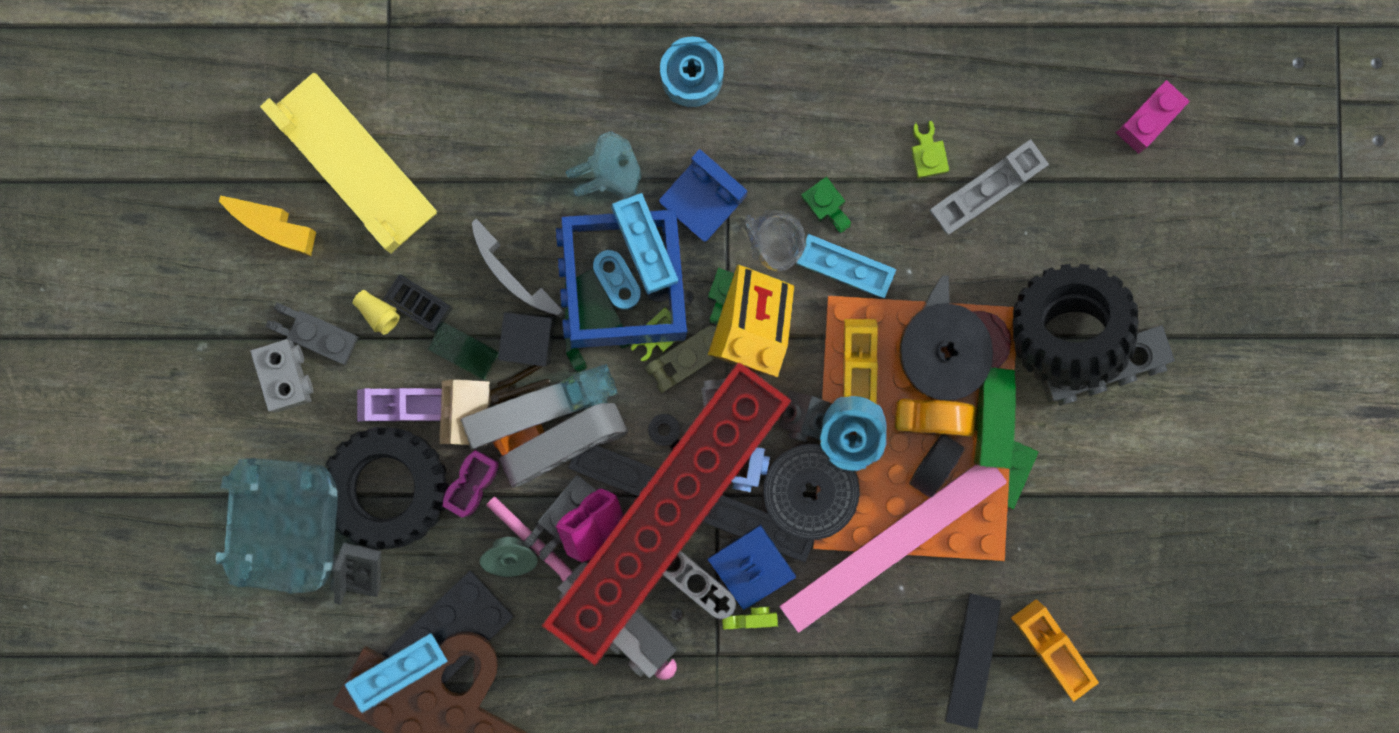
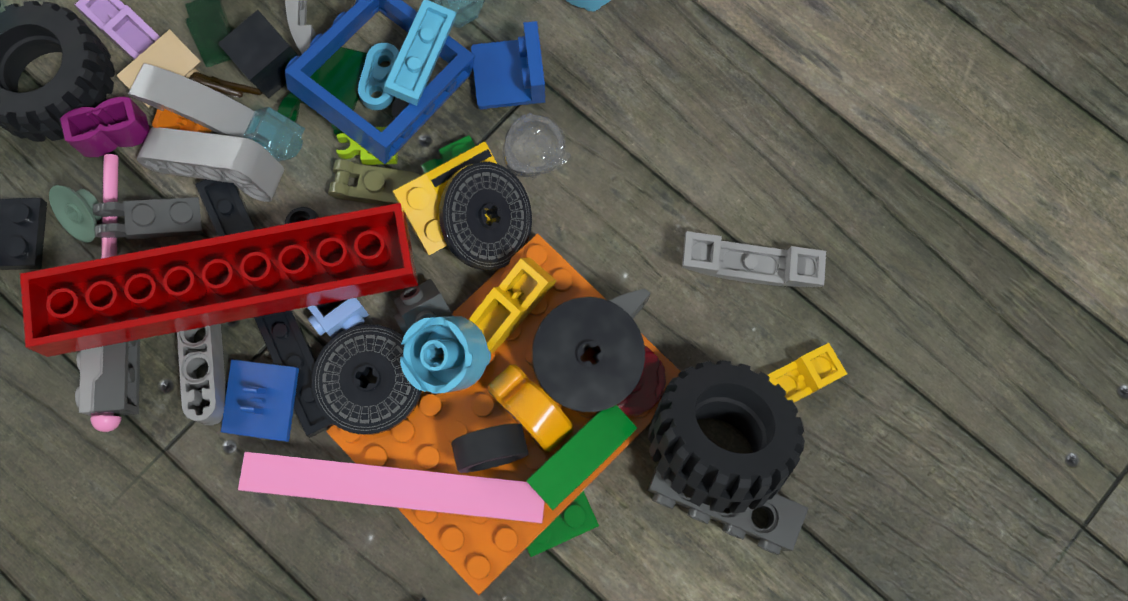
camera: 40 degrees right, 10 degrees down
dark pink brick [556,488,624,562] -> none
lime plate [722,606,778,630] -> none
medium azure plate [796,234,896,299] -> none
green plate [801,176,851,234] -> none
lime plate [911,121,949,179] -> none
dark pink brick [1116,80,1190,154] -> none
none -> black piece [439,162,532,270]
none -> yellow slope [768,343,847,403]

